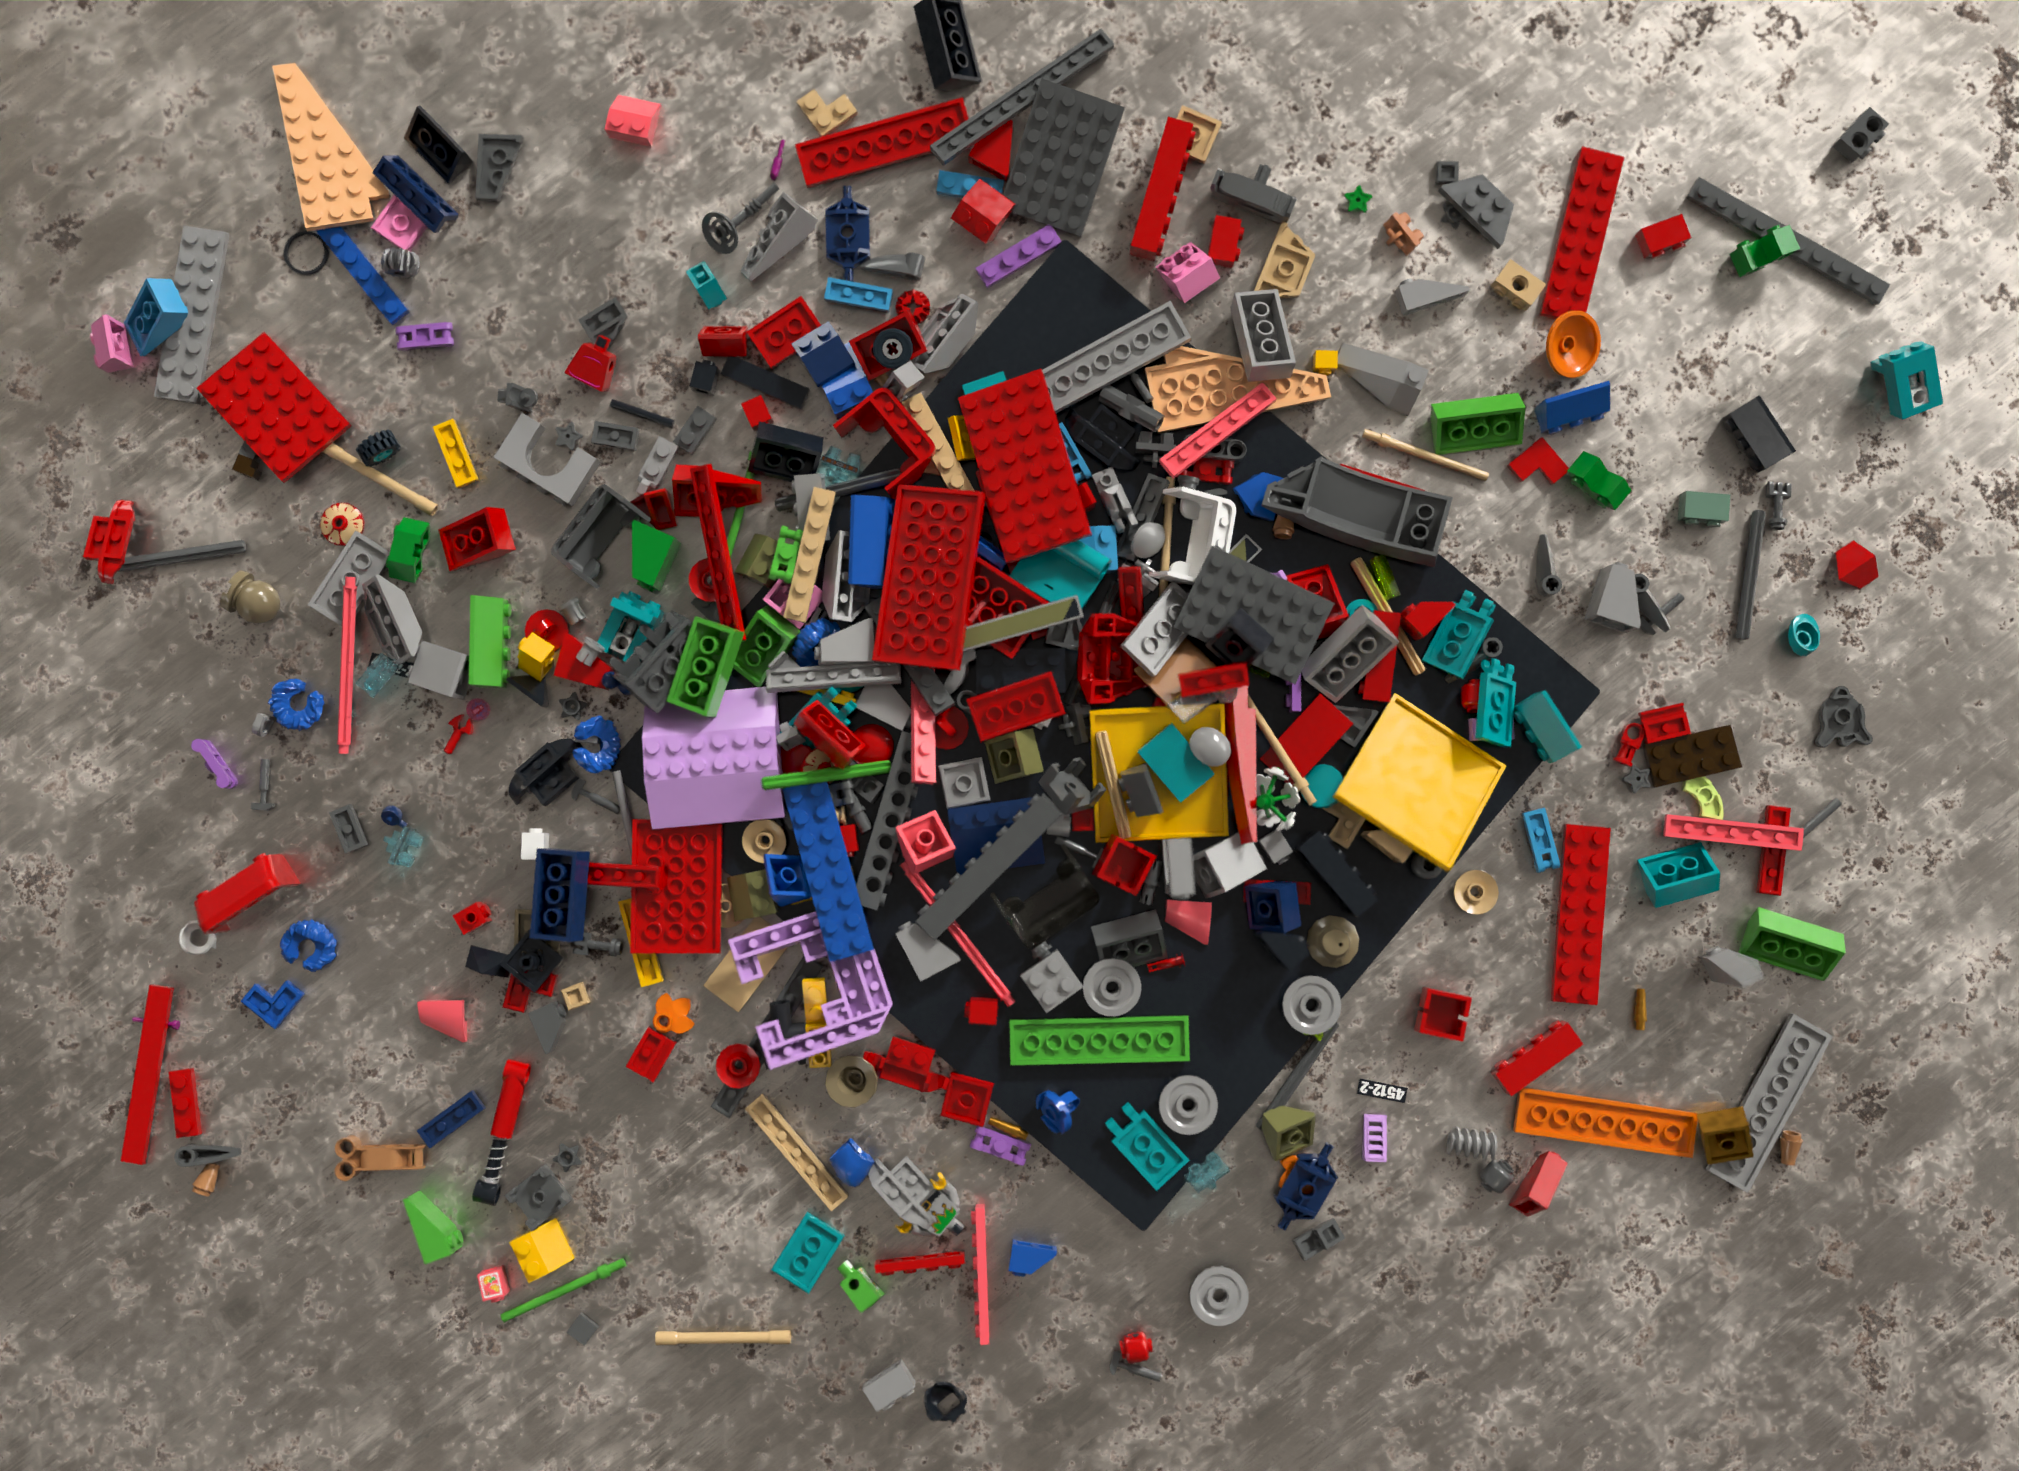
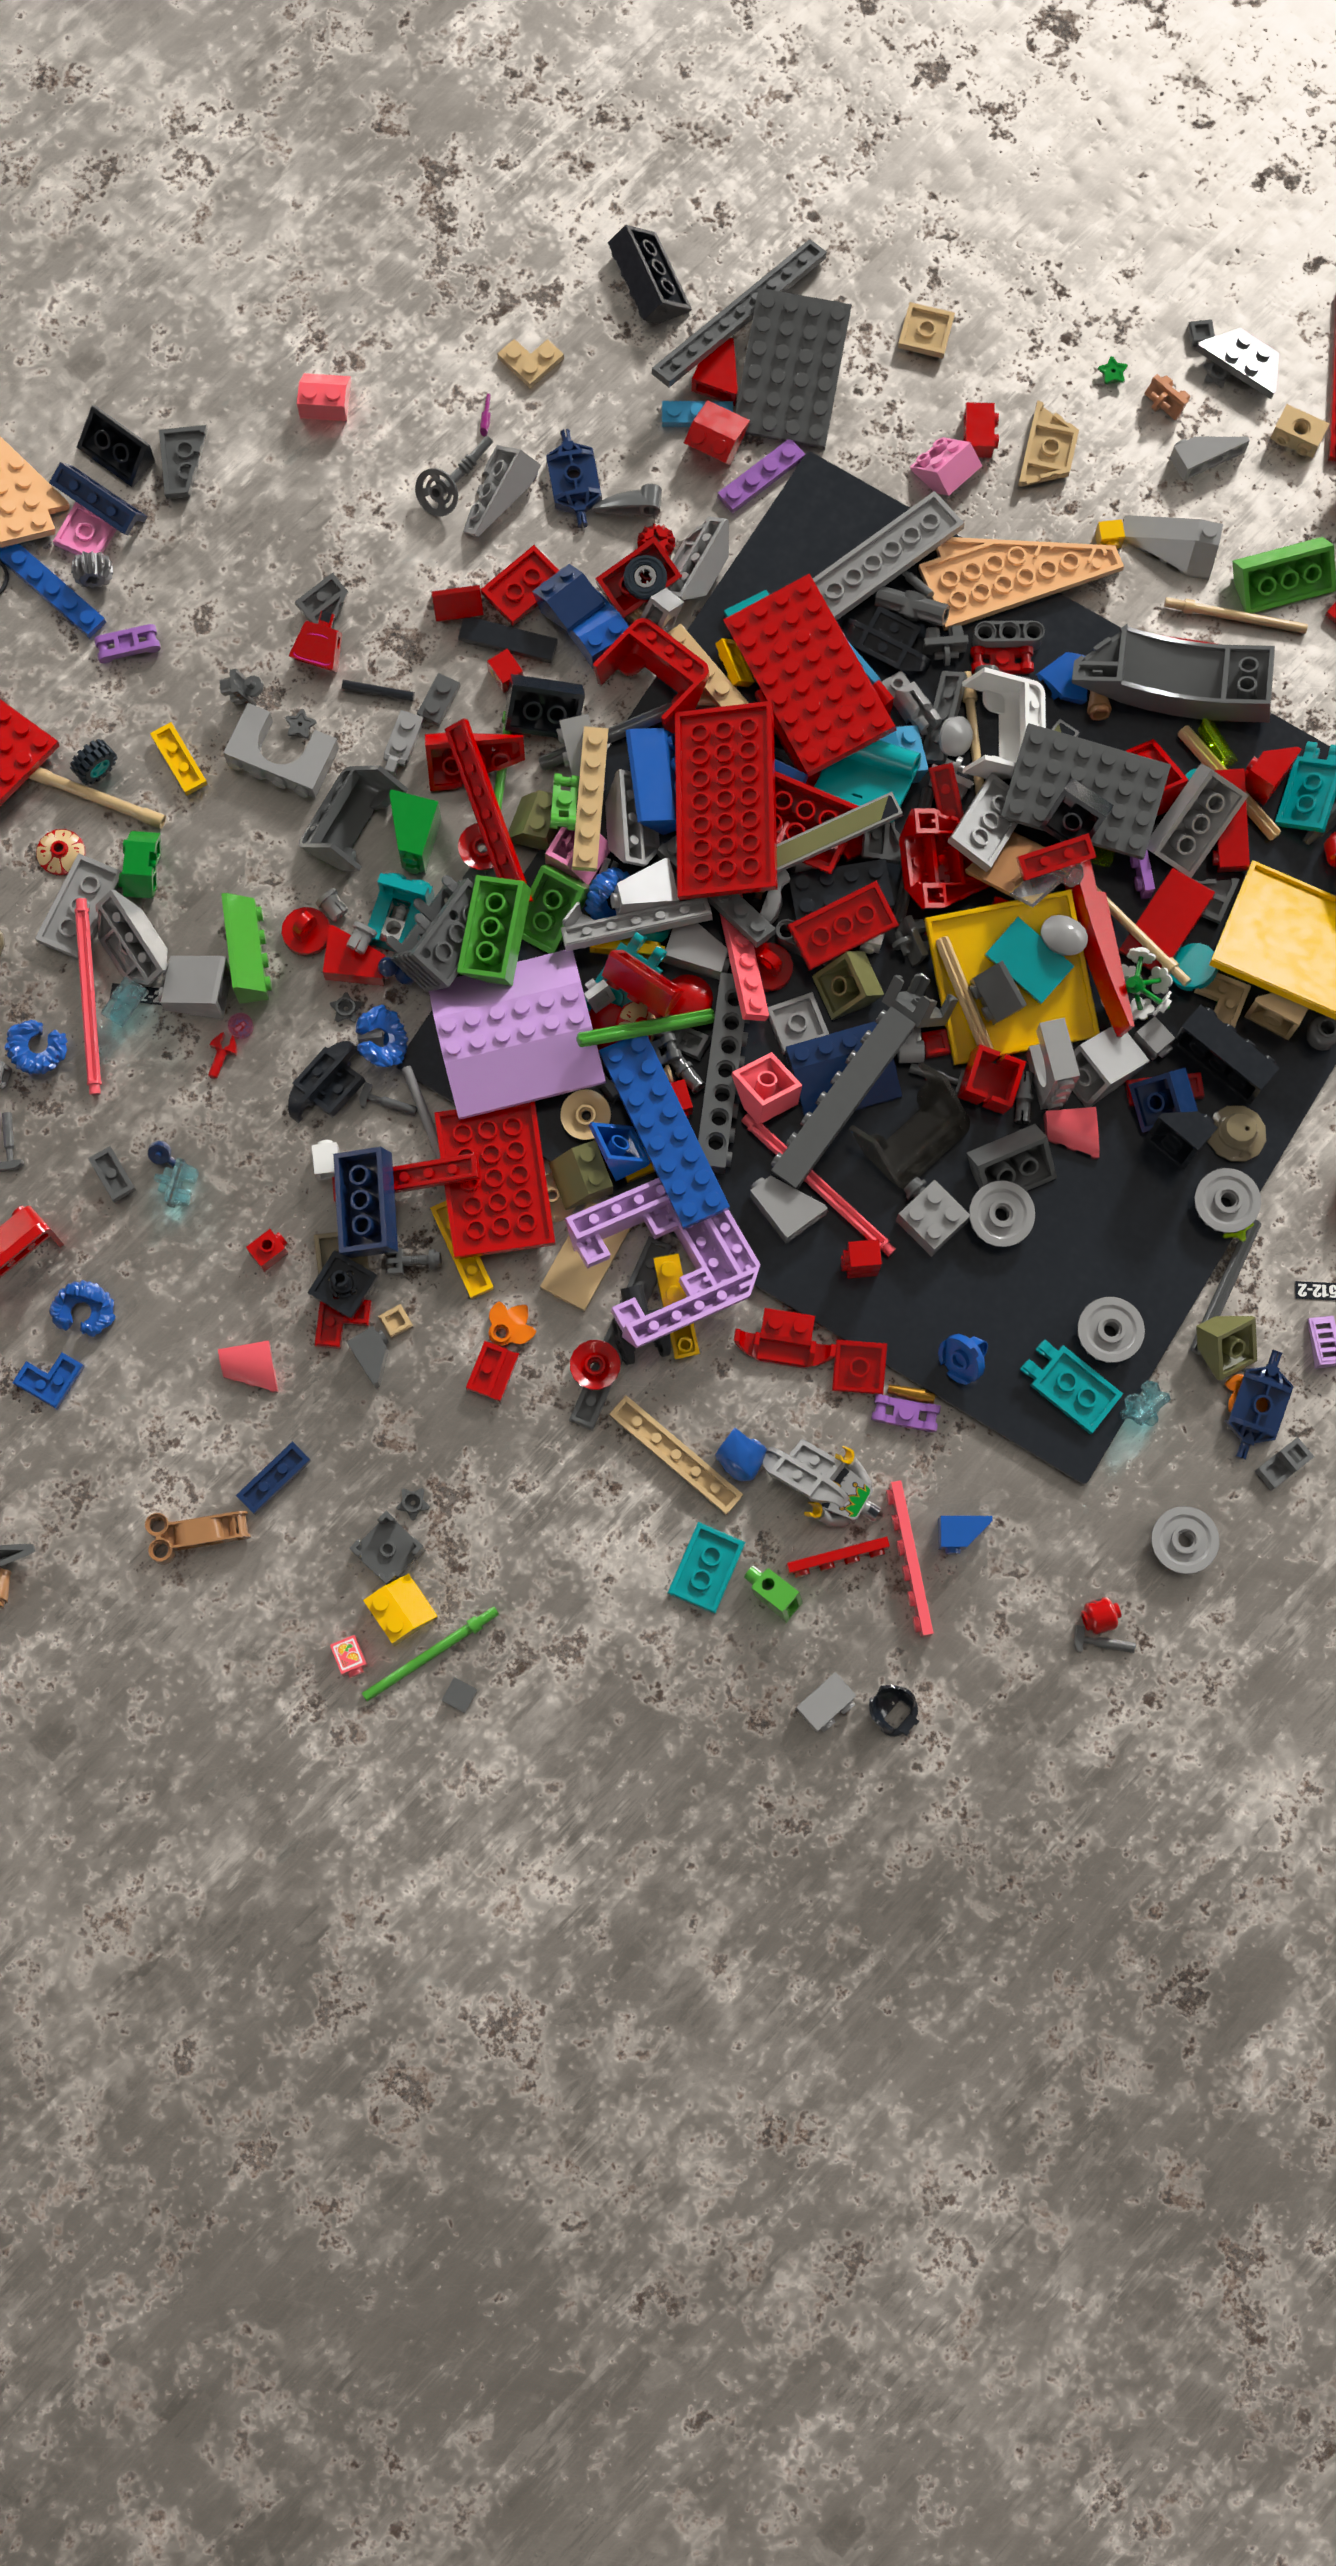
camera: 15 degrees left, 10 degrees down
bright green slope [403,1191,463,1264] -> none
red slope [438,507,516,571] -> none
black slope [465,945,510,978] -> none
piece [472,1059,531,1206] -> none
black slope [506,675,549,708] -> none
yellow brick [517,632,555,682] -> none
dark grey plate [591,421,640,451] -> none
red slope [630,488,677,530] -> none
tan piece [655,1330,791,1345] -> none
teal slope [686,261,727,310] -> none
black brick [689,360,720,396] -> none
red plate [795,97,969,188] -> none
clear light blue hips [820,446,861,484] -> none
dark azure plate [824,277,893,313] -> none
dark tan hat [825,1055,878,1108] -> none
bright green plate [1010,1015,1190,1065] -> none
red brick [1129,116,1196,262] -> none
red piece [1147,953,1185,973] -> none
coral plate [1159,382,1277,479] -> none
dark grey piece [1210,164,1297,223] -> none
light grey brick [1230,289,1296,382] -> none

